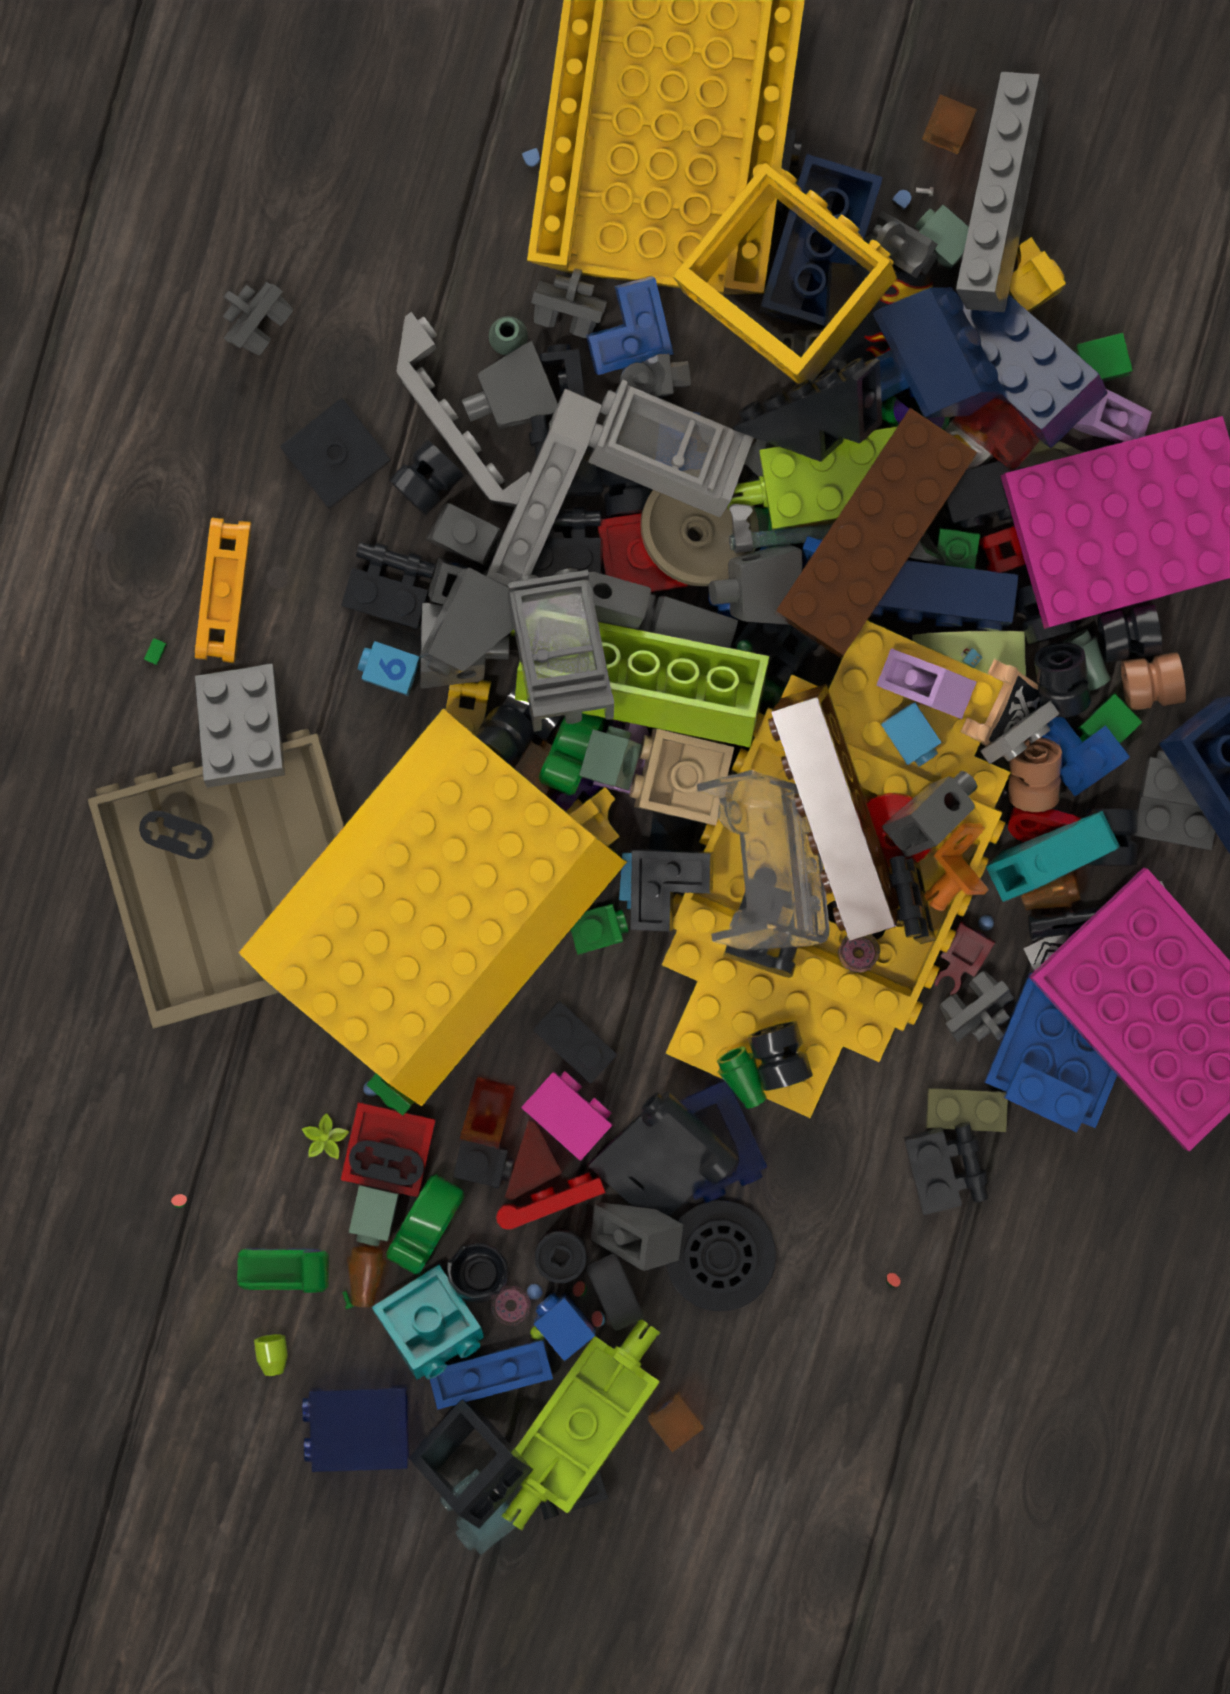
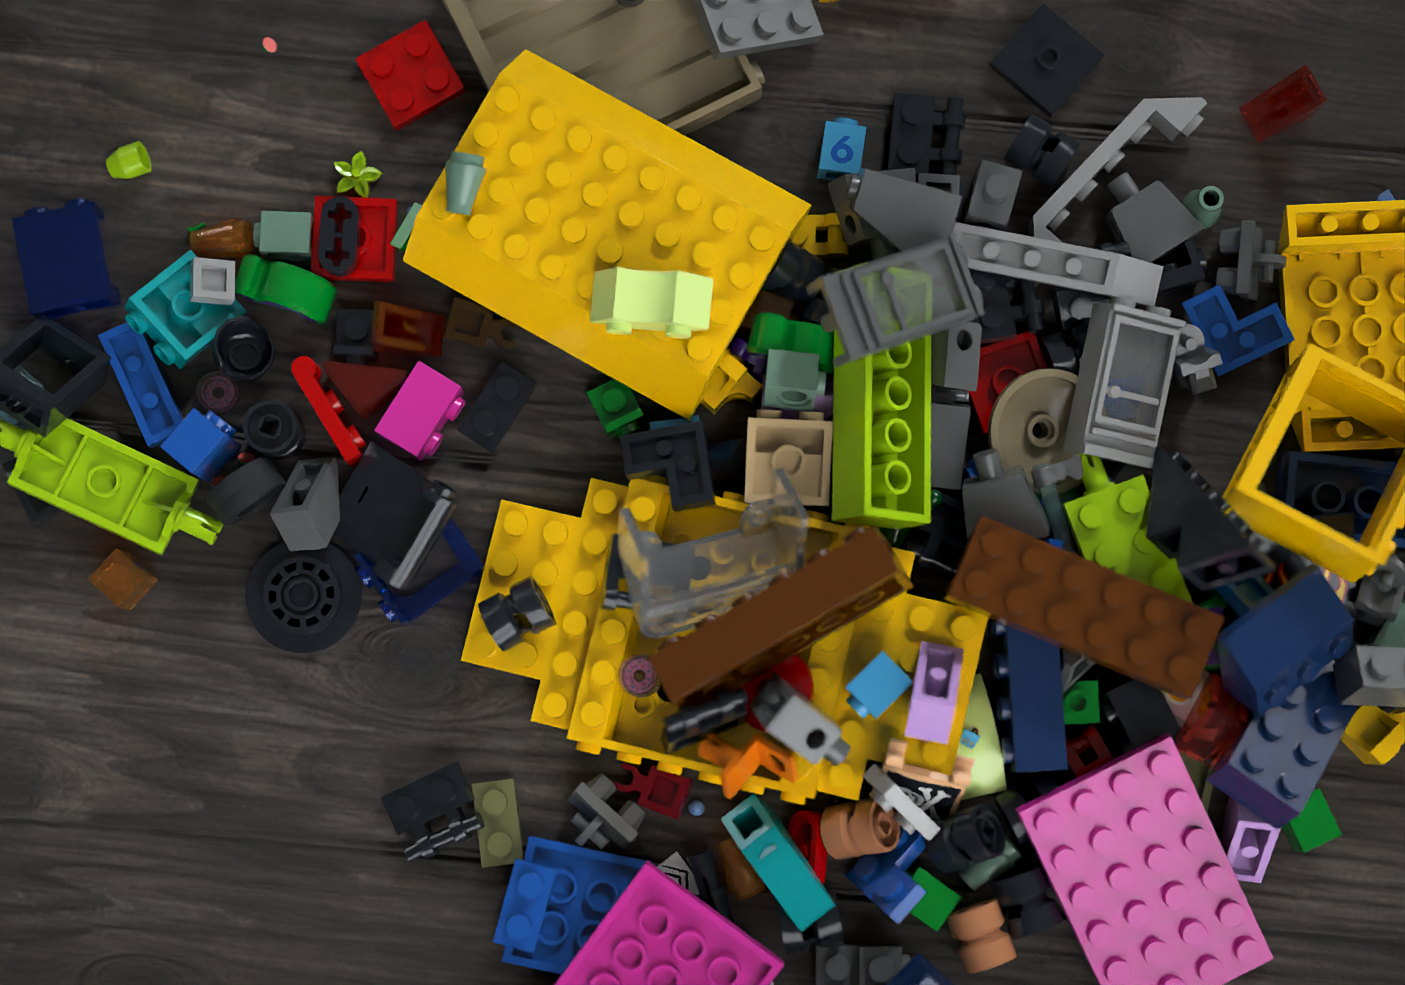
camera: 75 degrees right, 5 degrees down
green animal [237,1248,329,1293] -> none
medium blue piece [527,1284,543,1300] -> none
green cone [717,1046,767,1109] -> none
coral piece [886,1273,901,1288] -> none
none -> light grey plate [190,257,235,305]
none -> red plate [355,20,466,131]
none -> dark brown plate [444,297,519,349]
none -> sand green cone [445,151,487,216]
none -> yellowish green brick [590,267,713,339]
none -> clear red slope [1240,65,1327,143]

